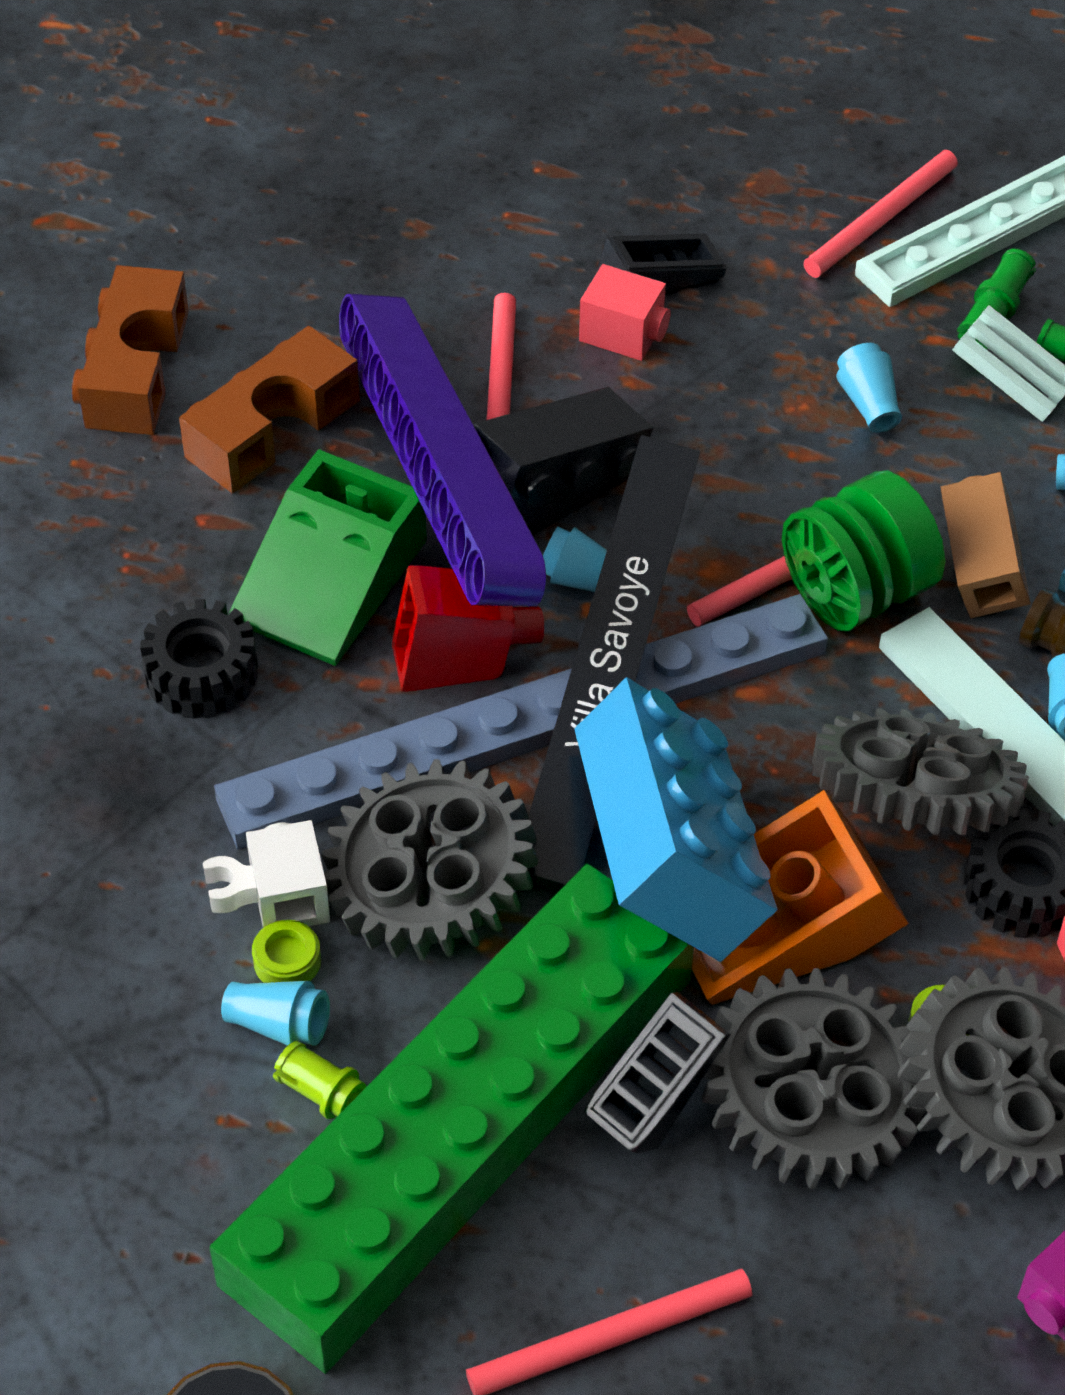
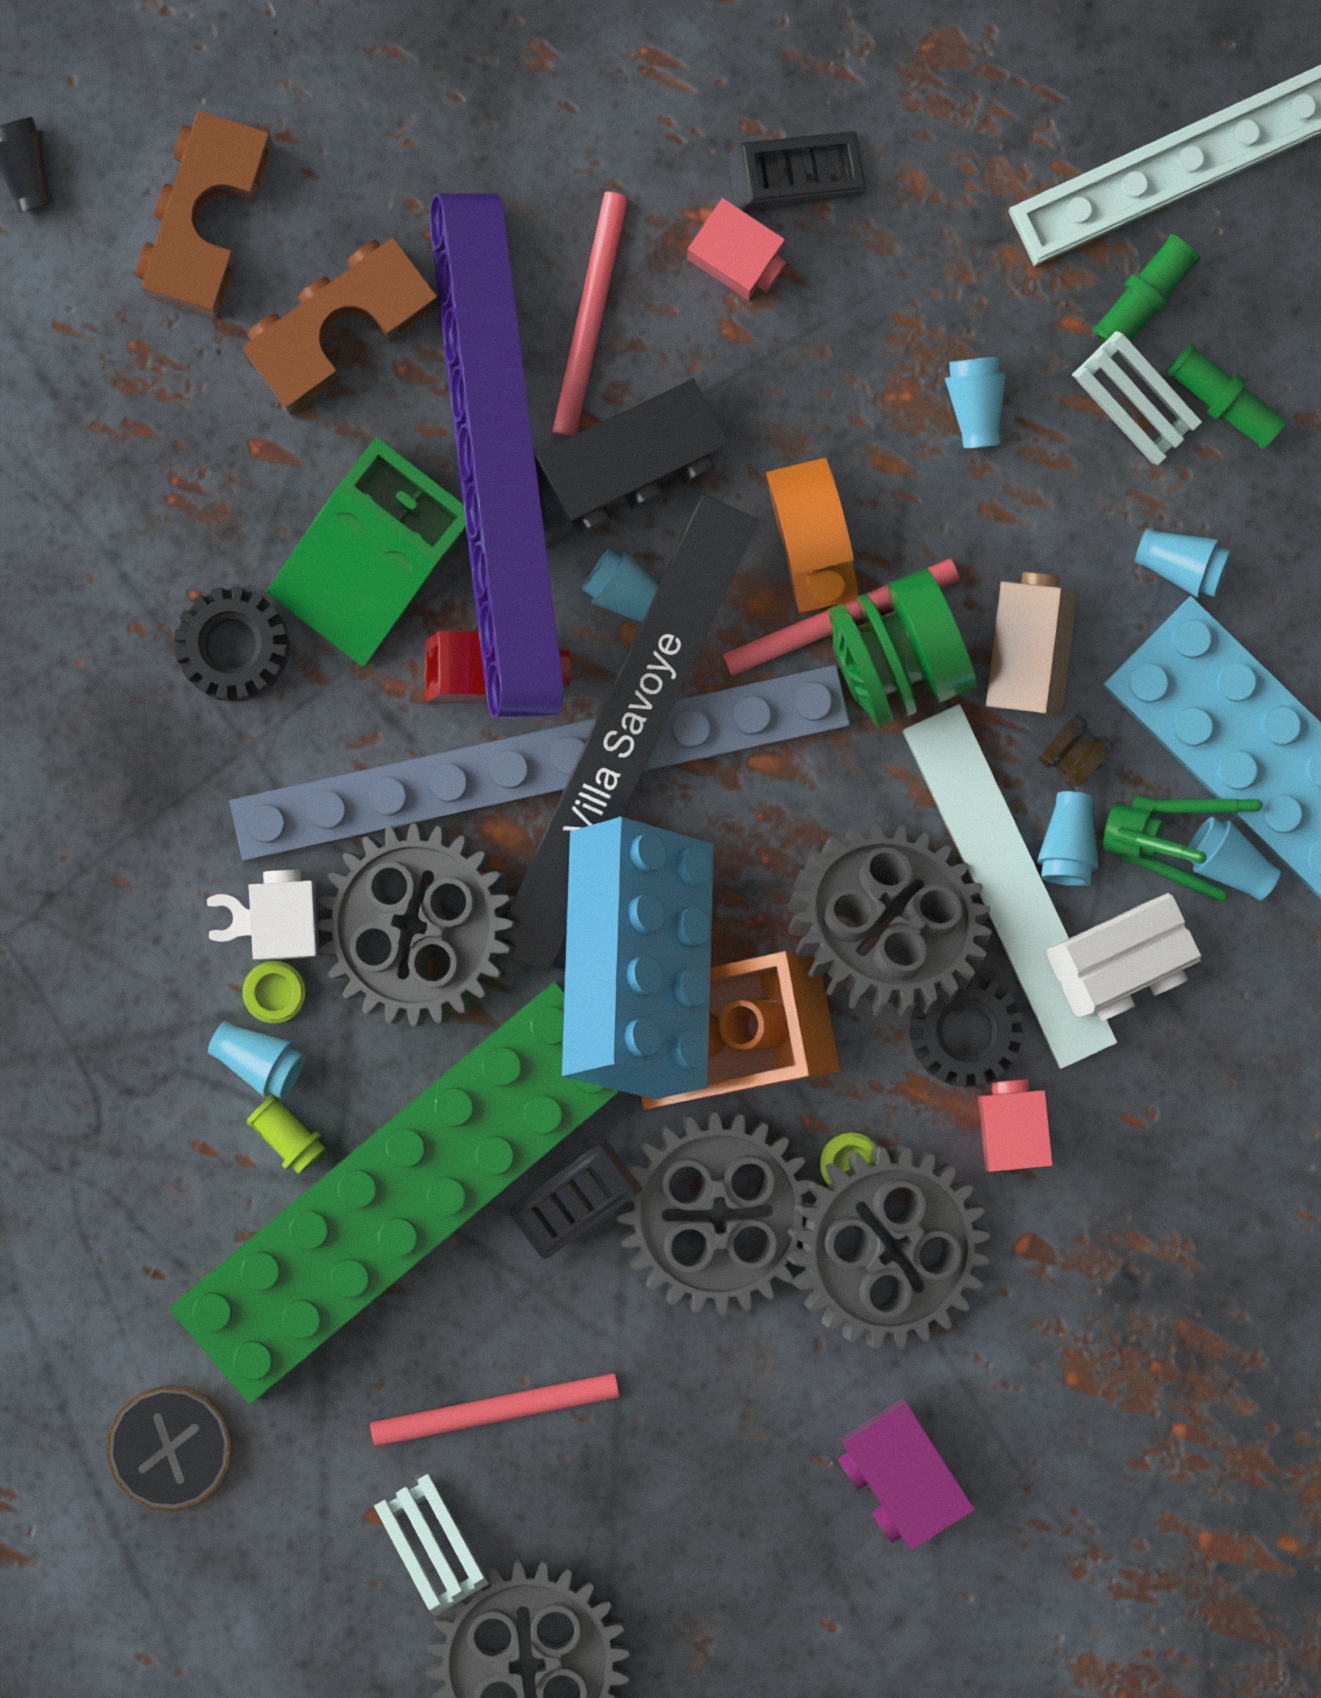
camera: 10 degrees right, 35 degrees up
coral bar [804,150,958,278] -> none
none -> orange brick [766,457,859,613]

